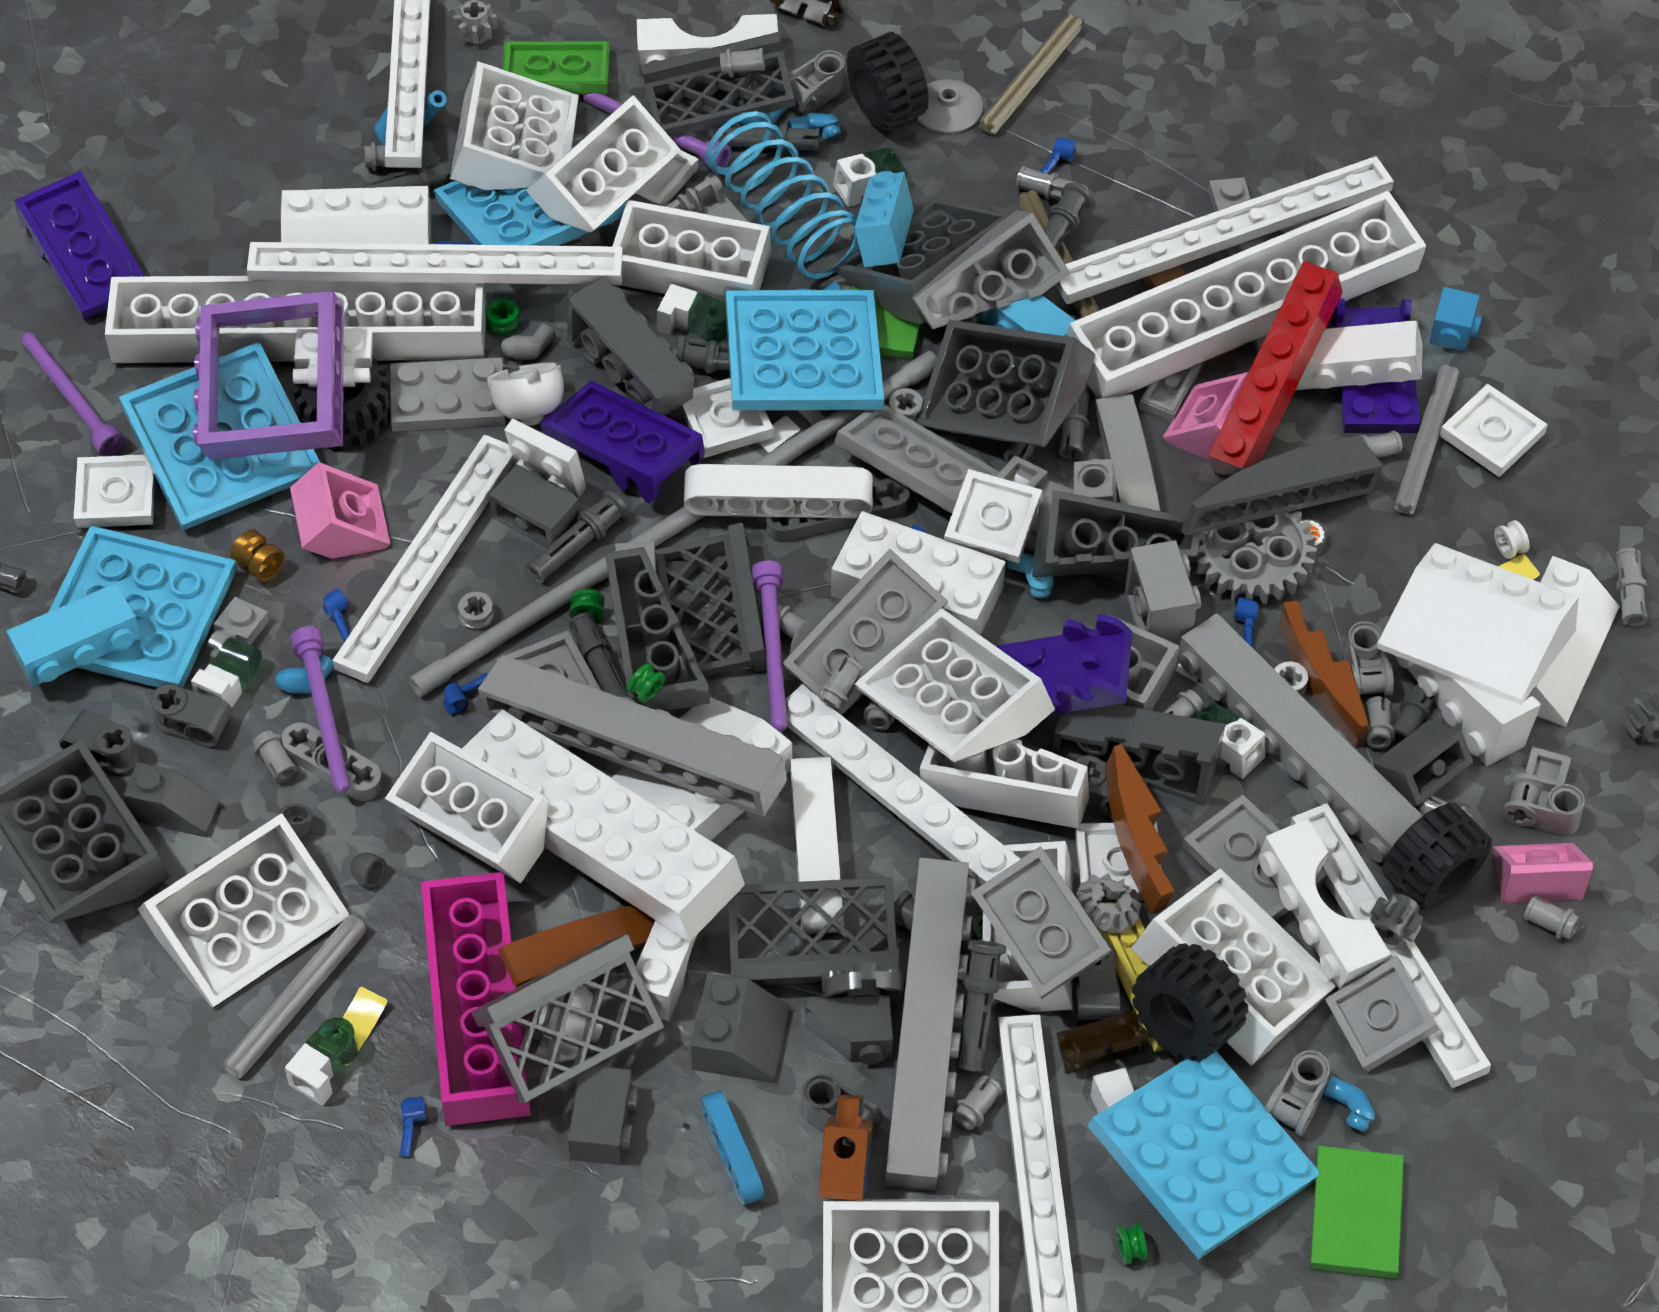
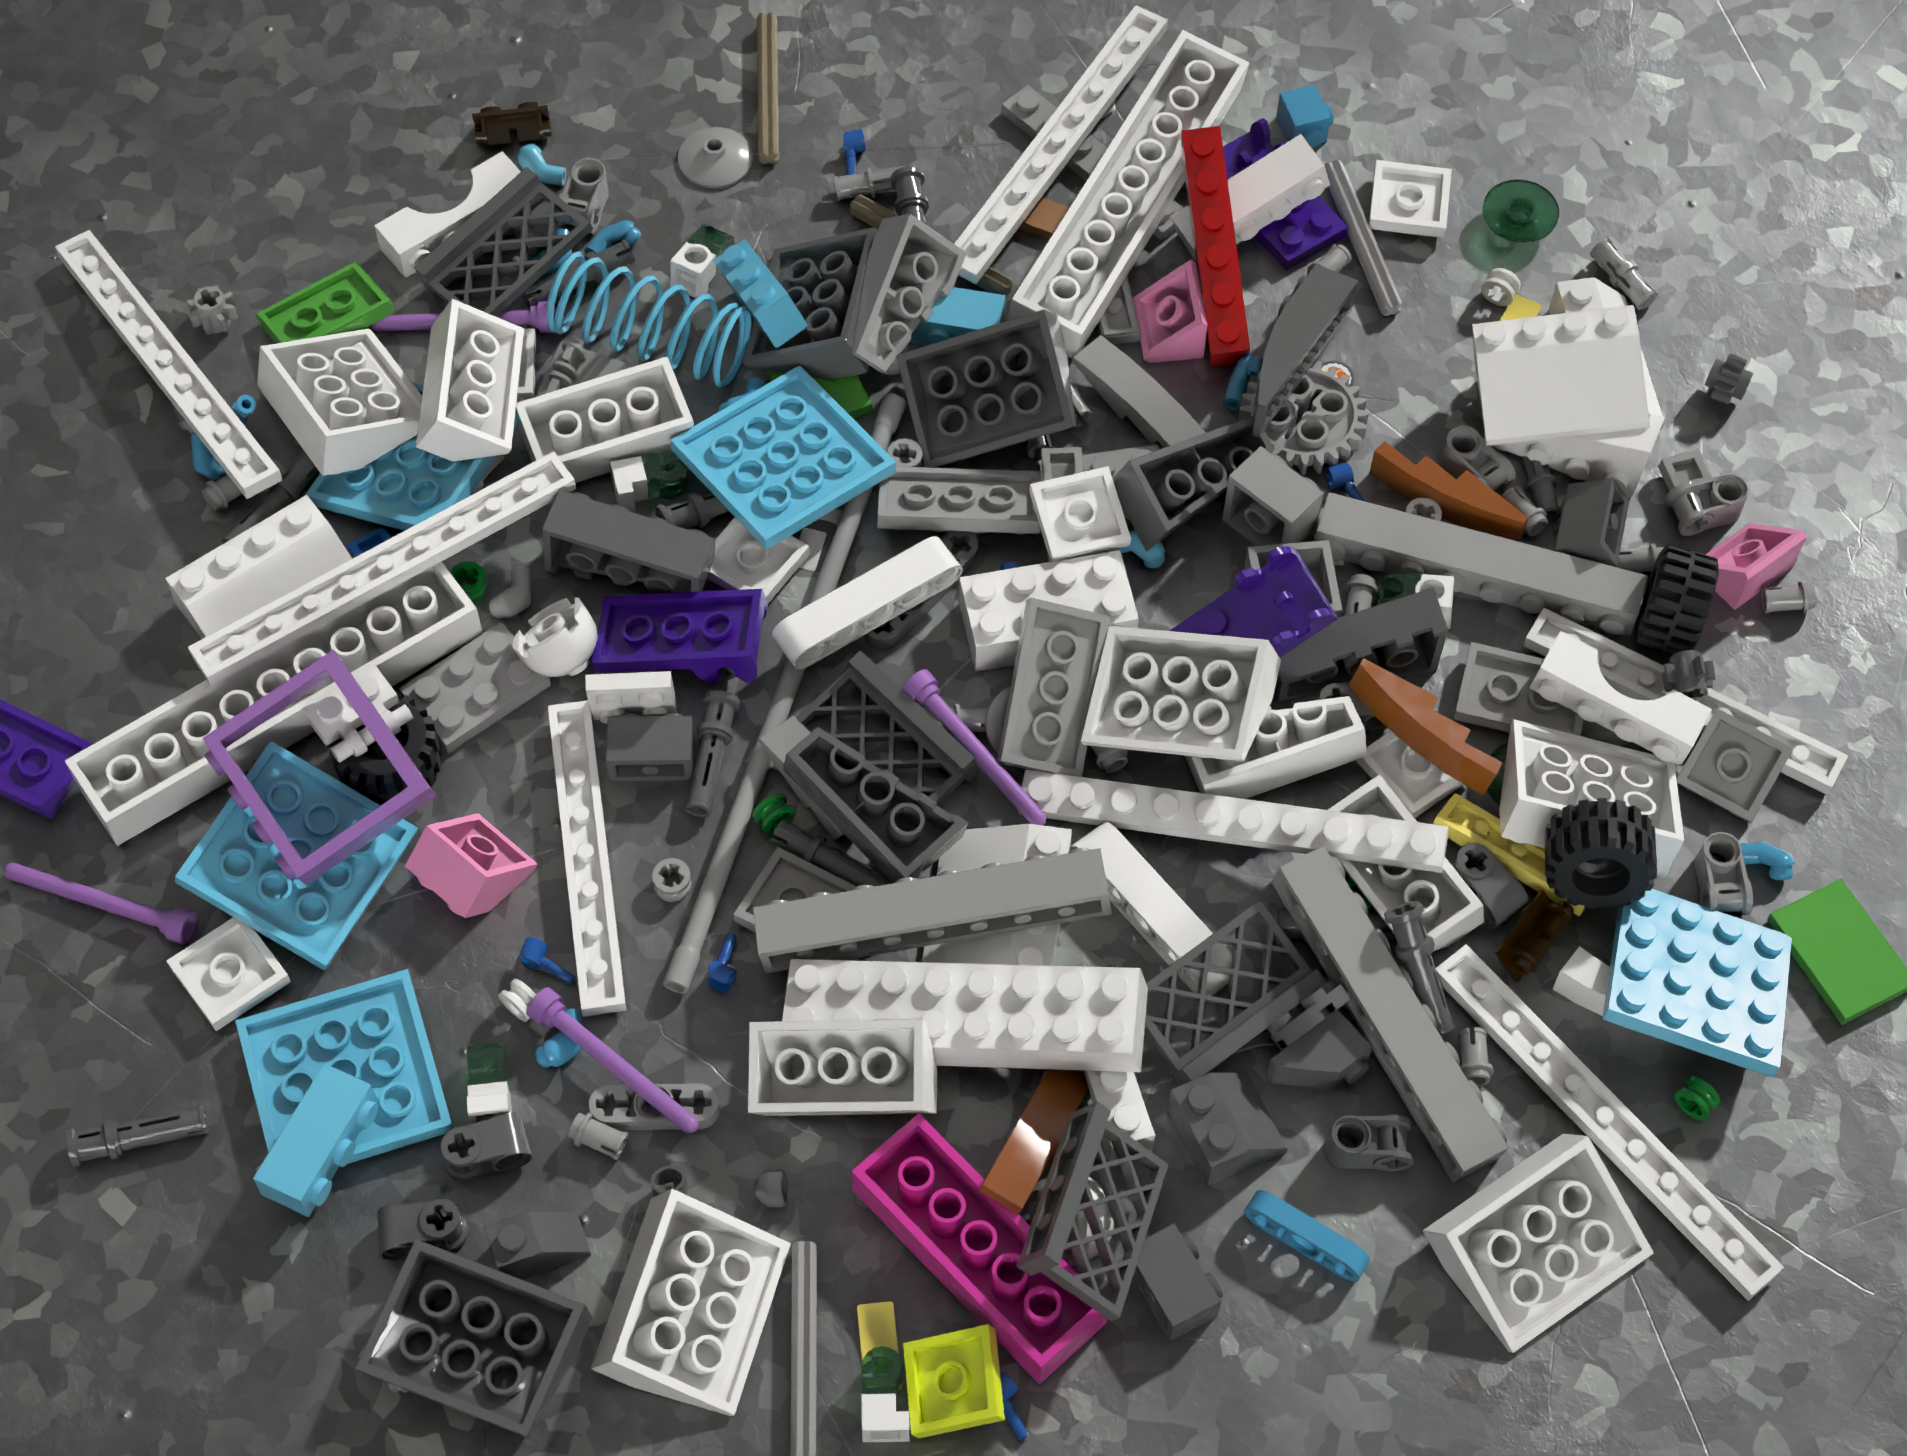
camera: 35 degrees left, 5 degrees up
light grey plate [208,597,269,663] -> none
pearl gold wheel [230,529,285,582] -> none
green bush [626,662,666,703] -> none
light grey pin [720,48,765,77] -> none
light grey pin [818,655,863,709] -> none
dark orange torso [819,1095,873,1201] -> none
black tyre [846,32,929,131] -> none
light grey plate [971,846,1112,999] -> none
light grey brick [1074,459,1117,502] -> none
light grey gear [1076,873,1142,933] -> none
none -> white bush [498,978,536,1022]
none -> medium azure arm [518,144,566,186]
none -> neon yellow plate [903,1324,1005,1438]
none -> clear green dish [1482,179,1559,243]

